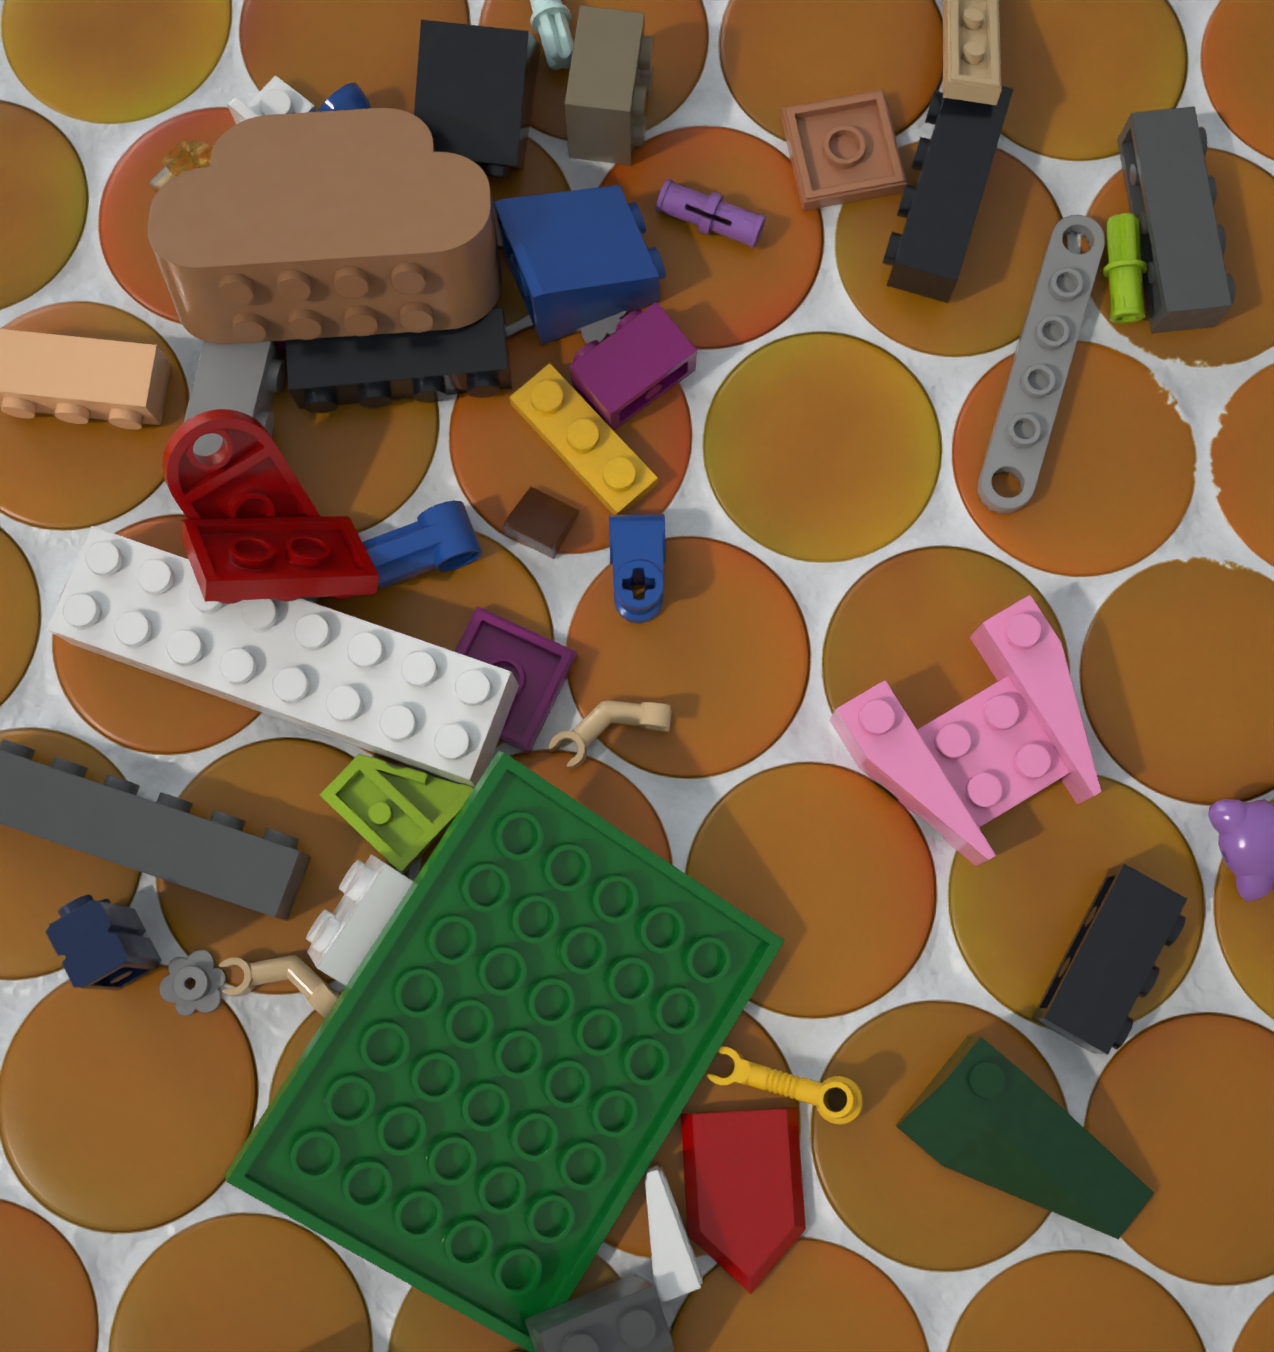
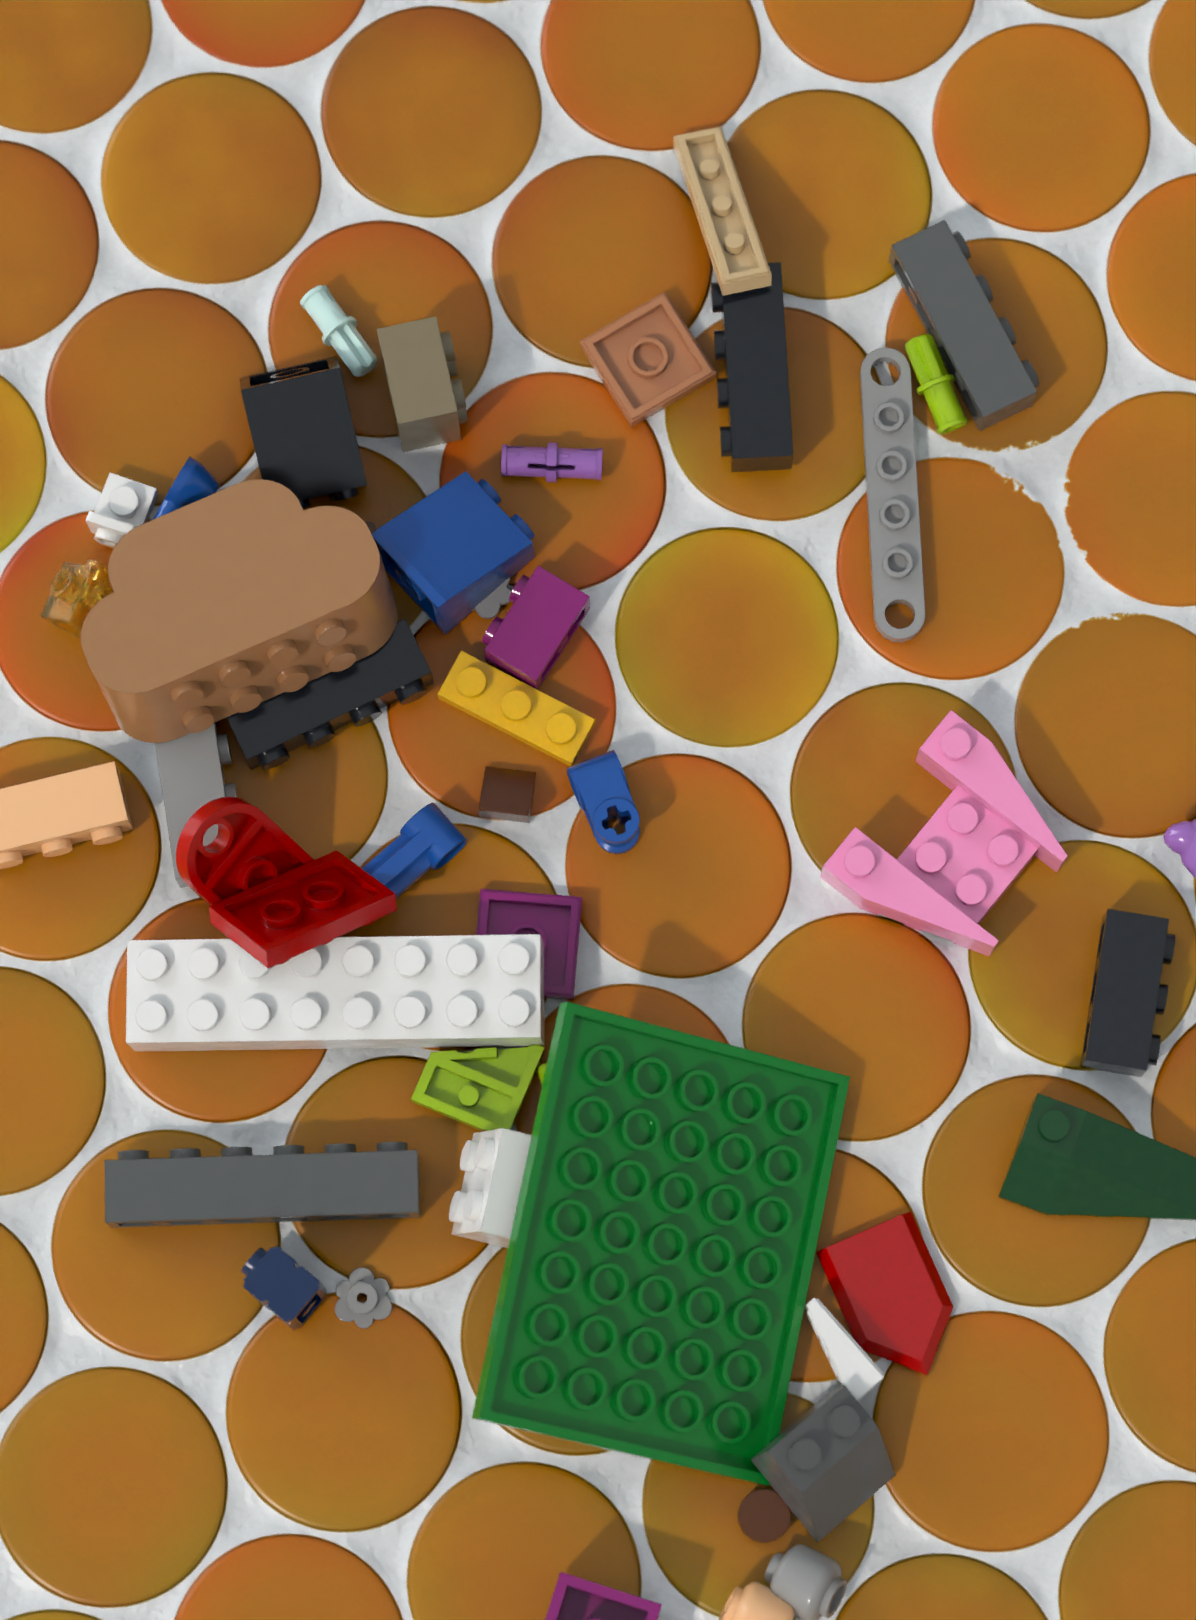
camera: 20 degrees left, 0 degrees up
tan arm [218,955,340,1018] -> none
tan arm [548,700,672,770] -> none
yellow brick [707,1046,864,1125] -> none

